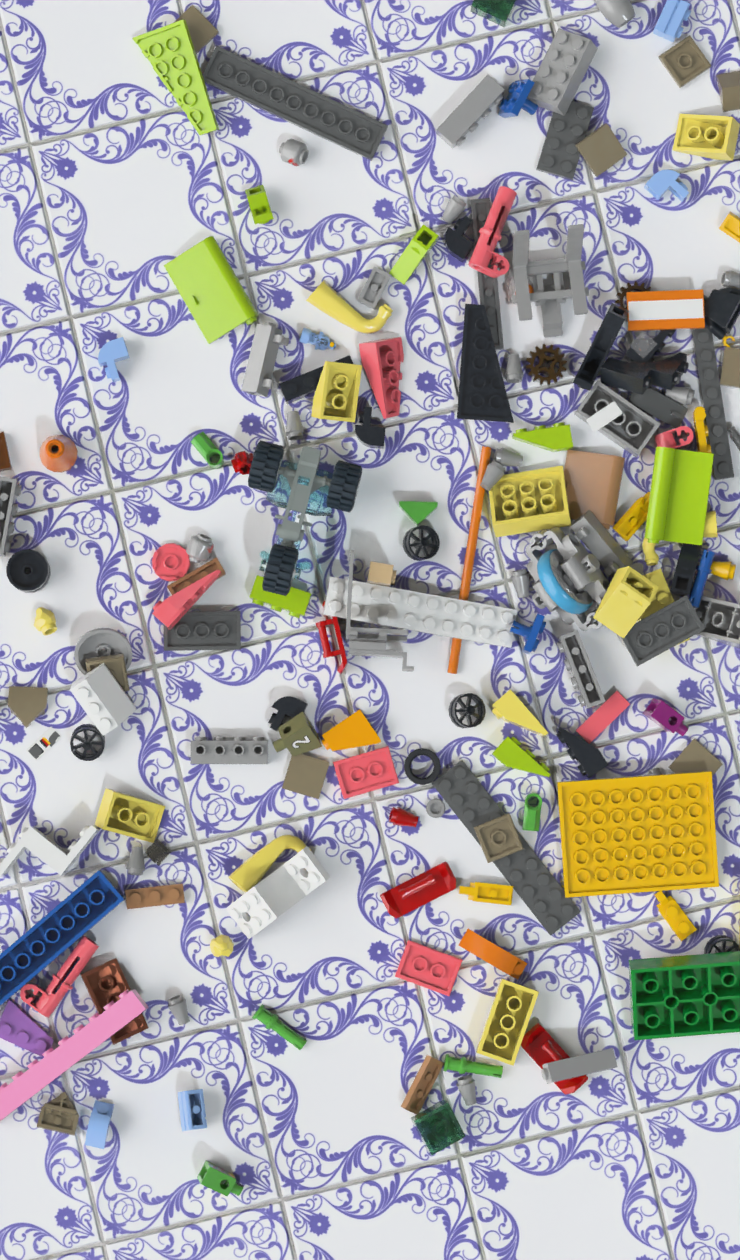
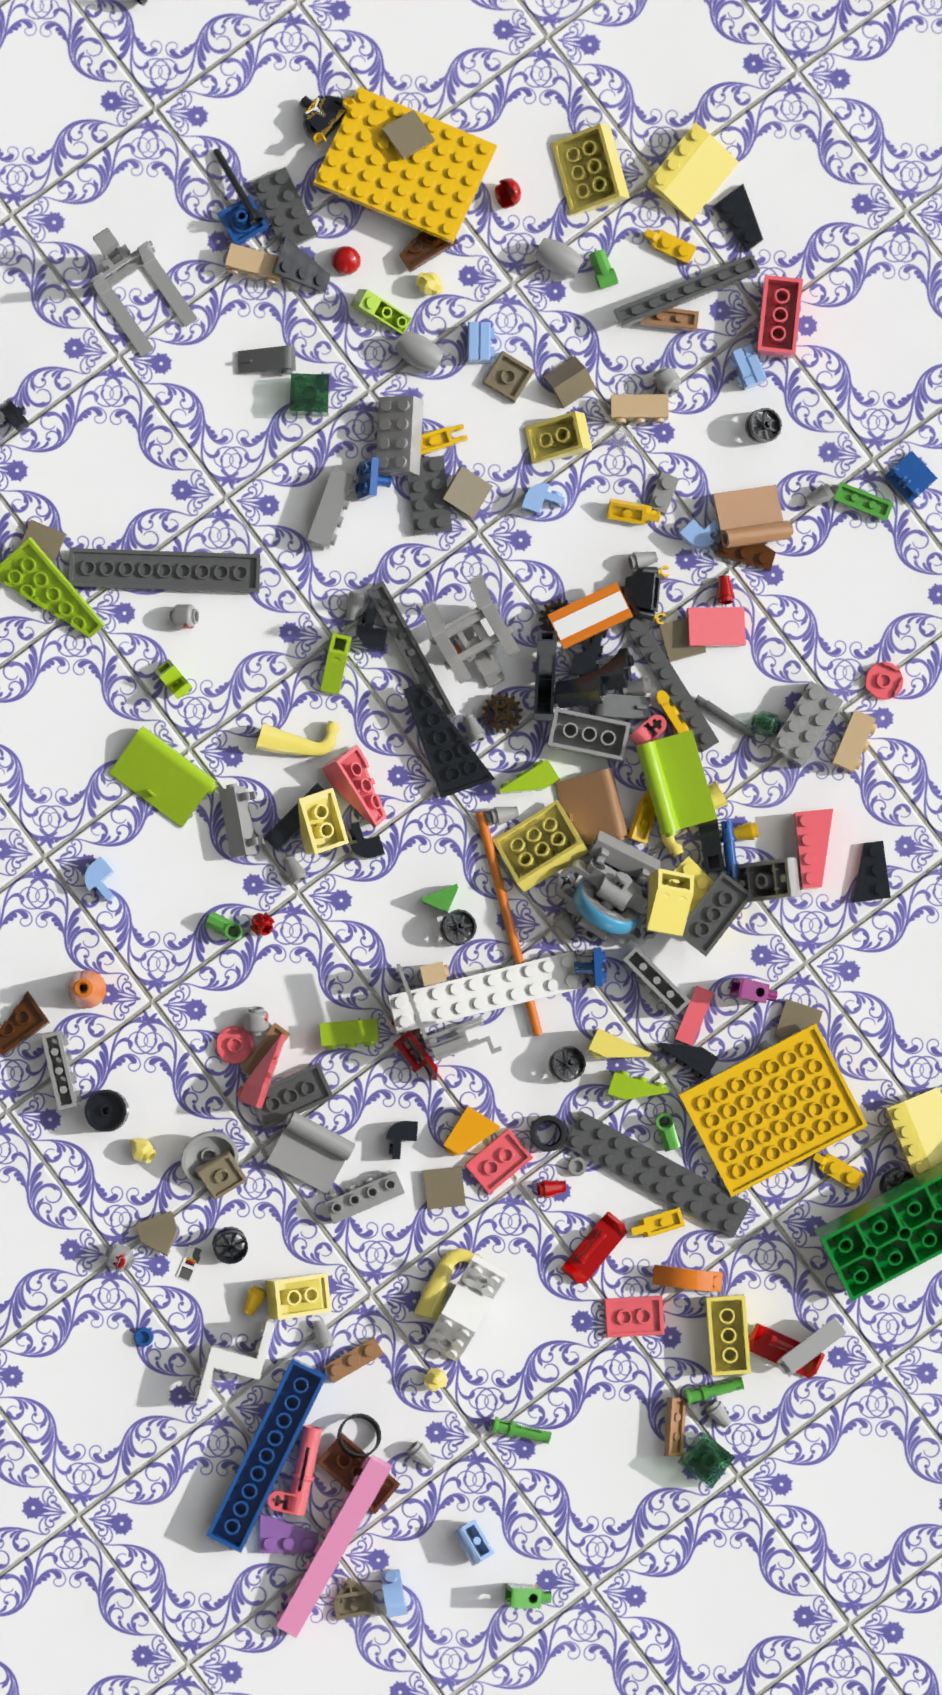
camera: 20 degrees left, 0 degrees up
white slope [70,663,137,735] -> none
clear smoke brick [145,839,172,866] -> none
piece [248,440,362,596] -> none
olive torso [272,712,322,756] -> none
light blue piece [299,327,336,350] -> none
light grey plate [358,267,391,310] -> none
coral piece [468,186,517,278] -> none
dark tan tile [473,813,524,863] -> none
light grey cone [480,461,505,491] -> none
white sticker [586,401,622,432] -> none
clear plate [630,331,657,359] -> none
none -> yellow cone [243,1285,266,1316]
none -> light grey door [266,1111,355,1194]
none -> black tyre [337,1413,381,1458]
none -> yellow hinge [421,424,468,456]

